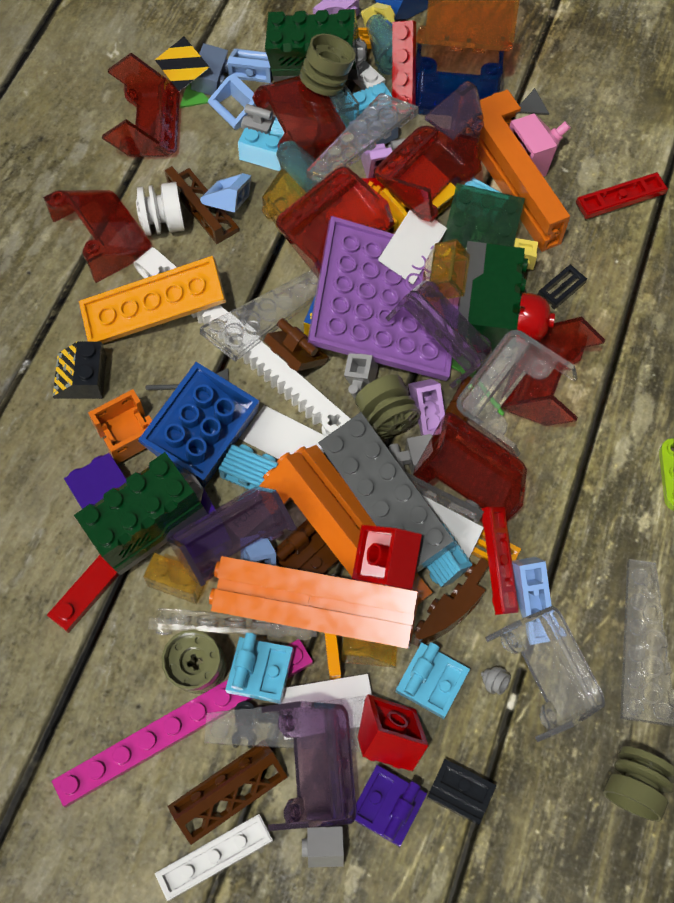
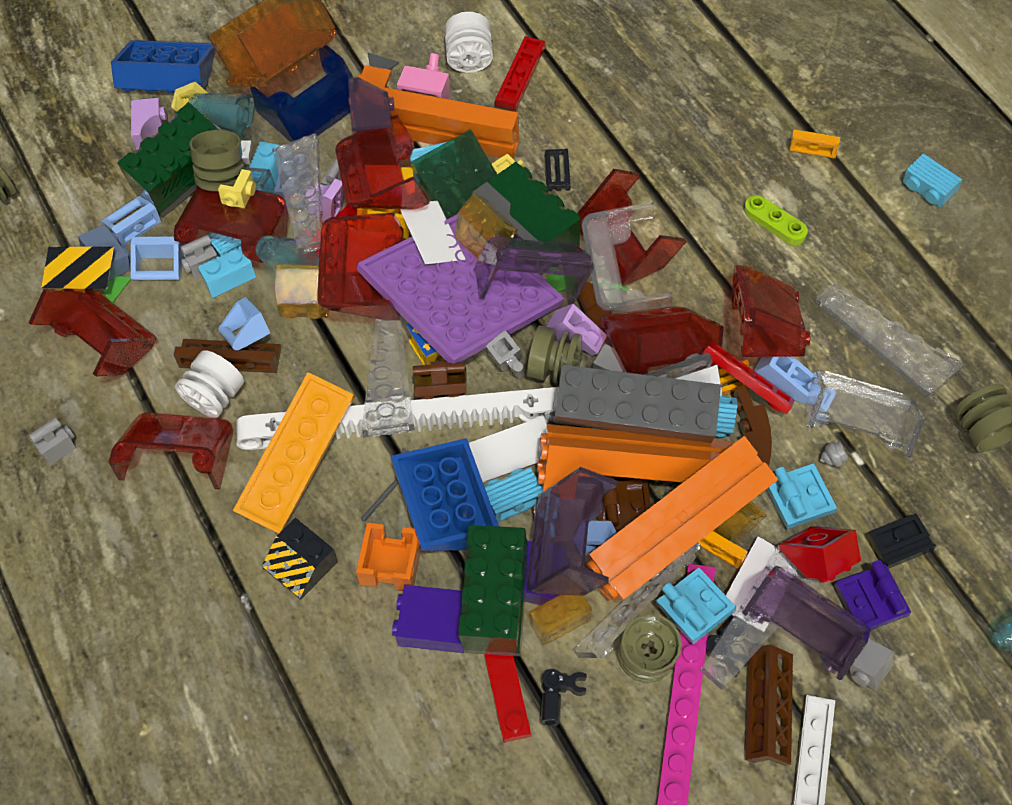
camera: 45 degrees left, 5 degrees down
red slope [352,525,422,590] -> none
plate [392,20,416,114] -> none
red cylinder [516,293,555,342] -> none
none -> light grey brick [29,417,76,466]
none -> light yellow bracket [218,169,256,209]
none -> white wheel [444,12,493,73]
none -> black bar [541,669,587,726]
none -> clear red windscreen [731,265,810,357]

